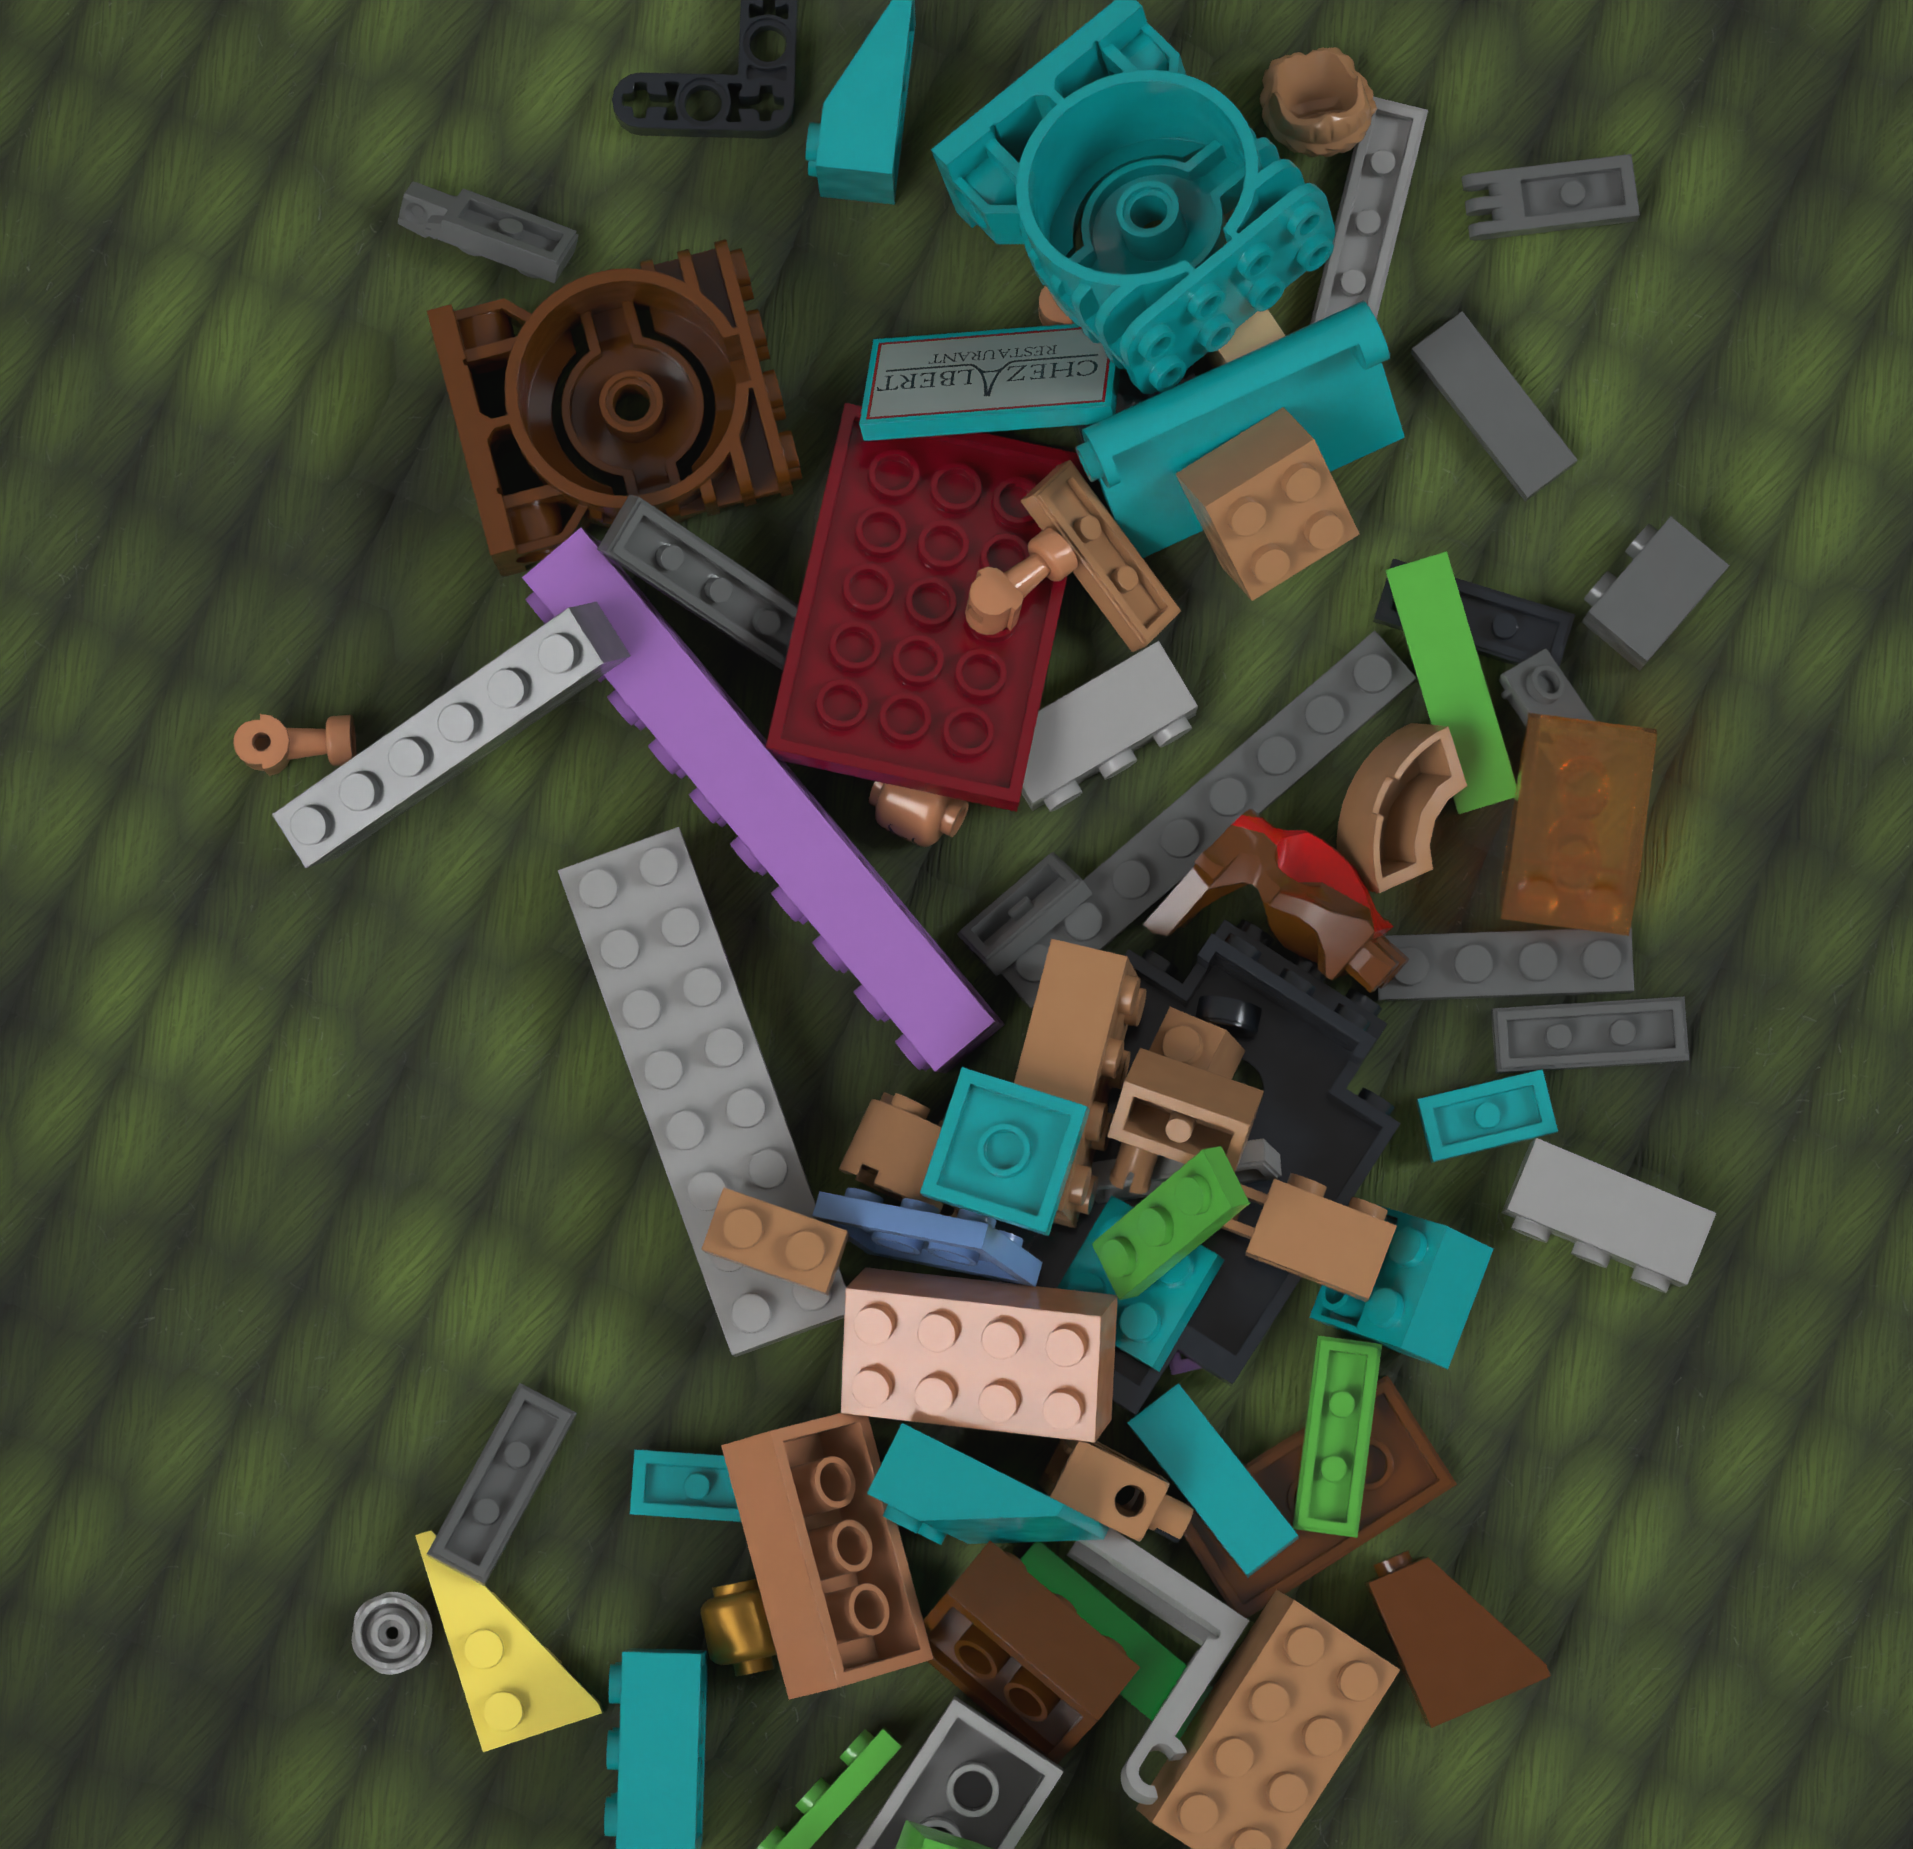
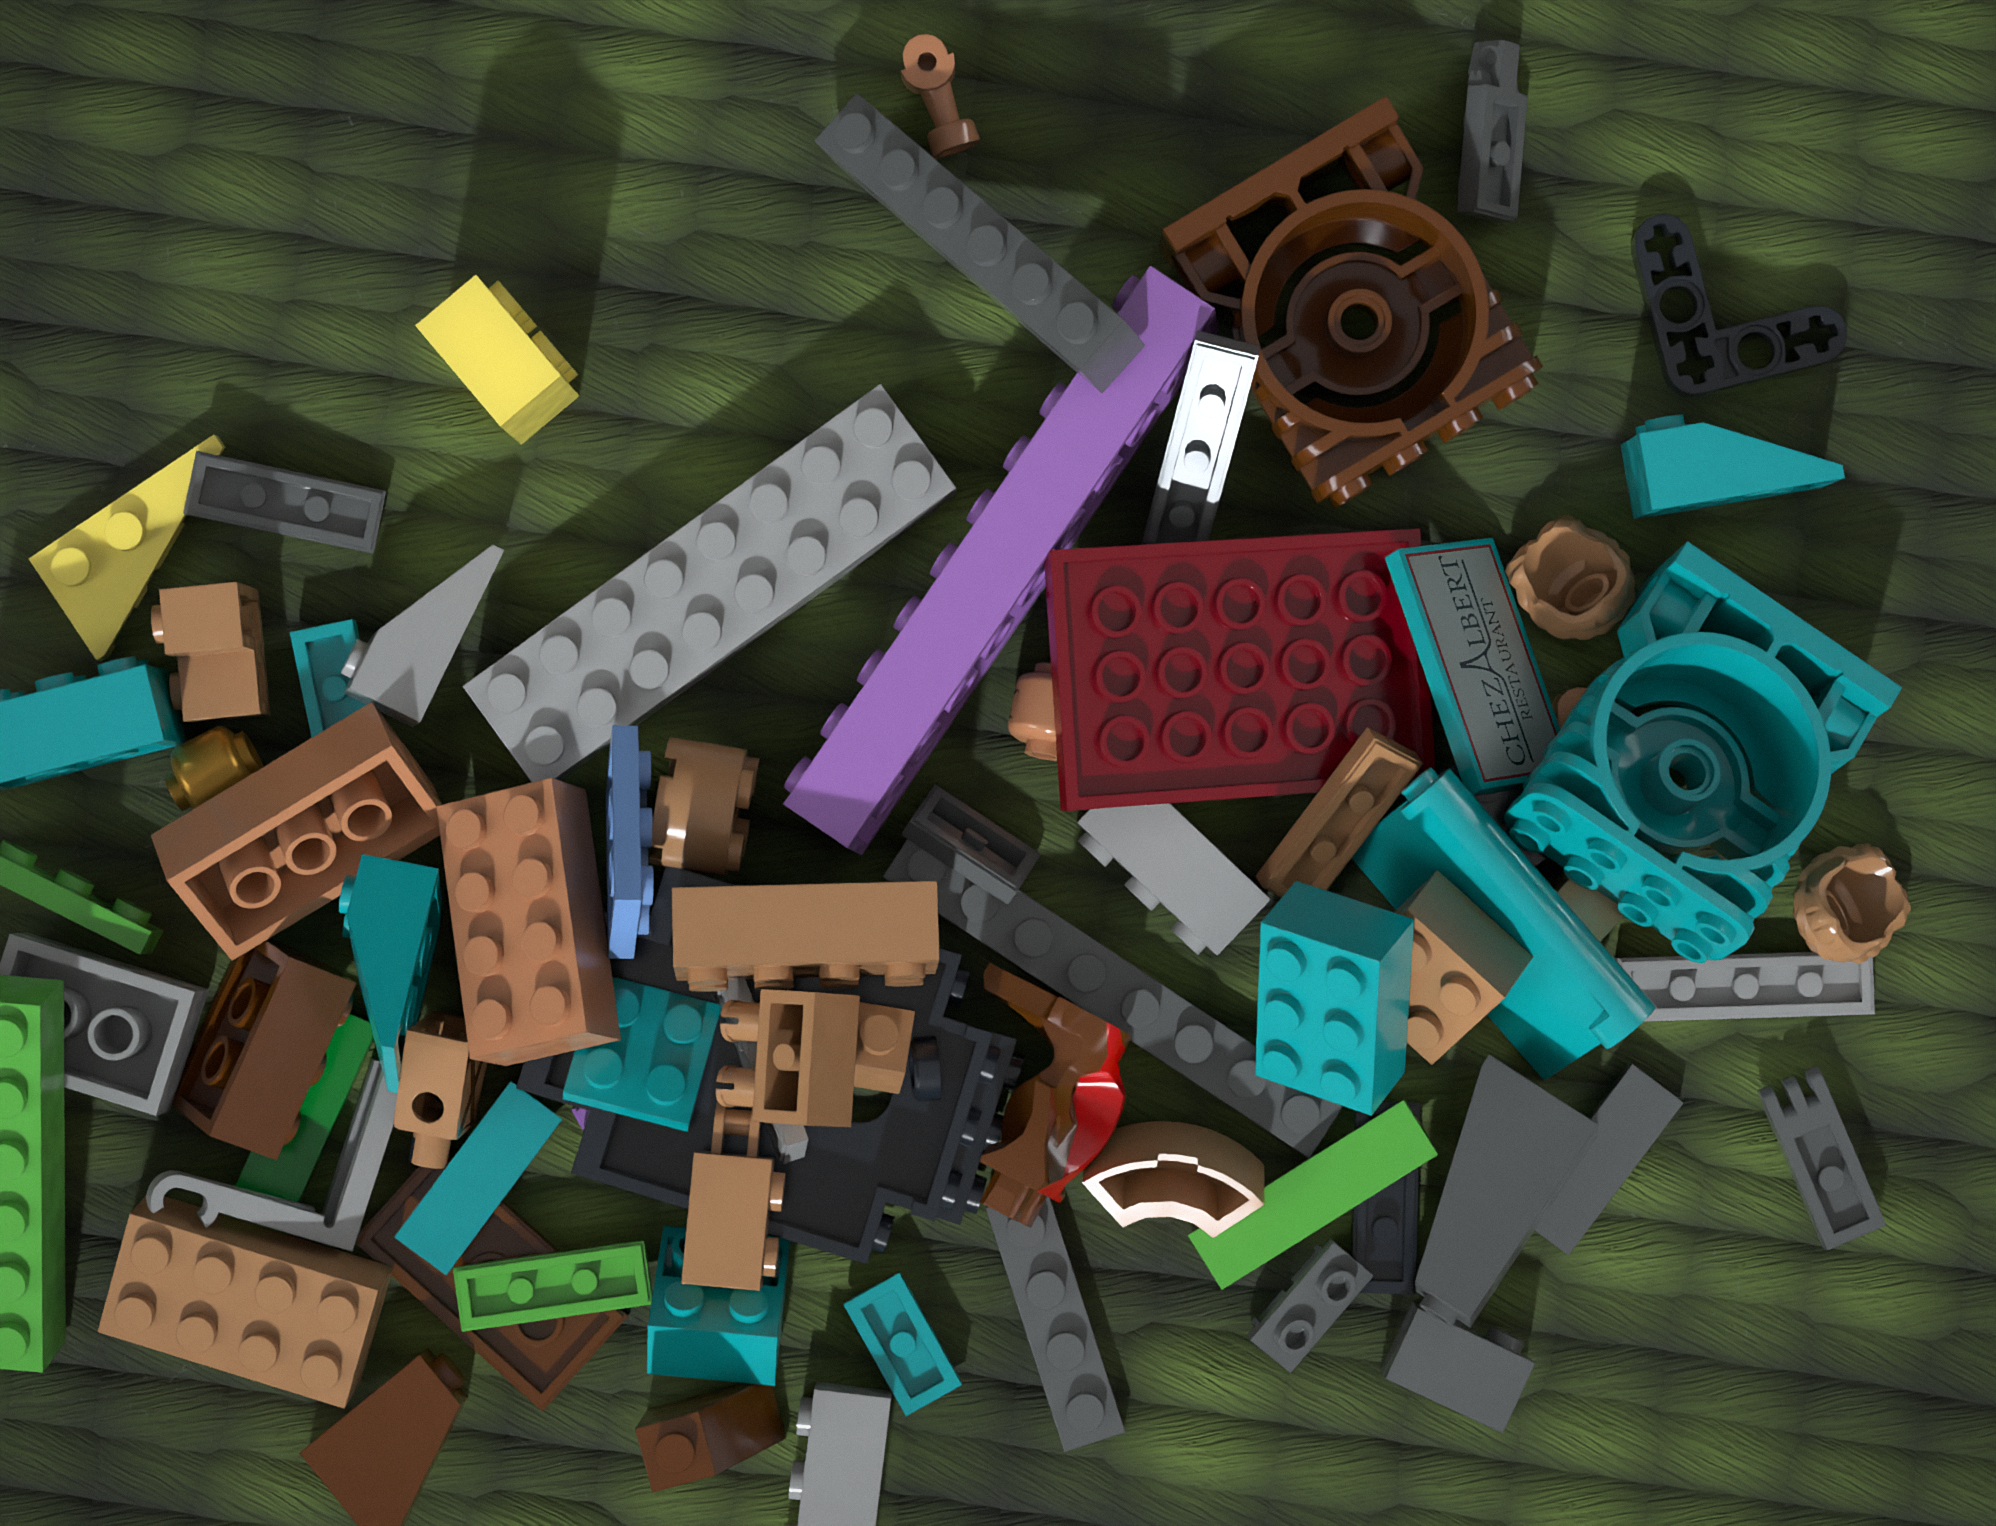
camera: 65 degrees right, 5 degrees up
light grey plate [352,1592,432,1675] -> none
medium nougat brick [701,1187,850,1296] -> none
teal plate [920,1067,1090,1236] -> none
nougat leg [965,527,1078,635] -> none
bright green plate [1091,1146,1250,1300] -> none
dark grey tile [1491,997,1689,1074] -> none
clear orange slope [1499,713,1657,936] -> none
none -> medium nougat brick [151,582,271,723]
none -> light grey slope [340,545,504,727]
none -> light yellow brick [415,275,579,445]
none -> reddish brown slope [635,1383,787,1493]
none -> teal brick [1255,881,1414,1116]
none -> dark grey slope [1415,1055,1598,1327]
none -> medium nougat hair [1505,515,1636,640]

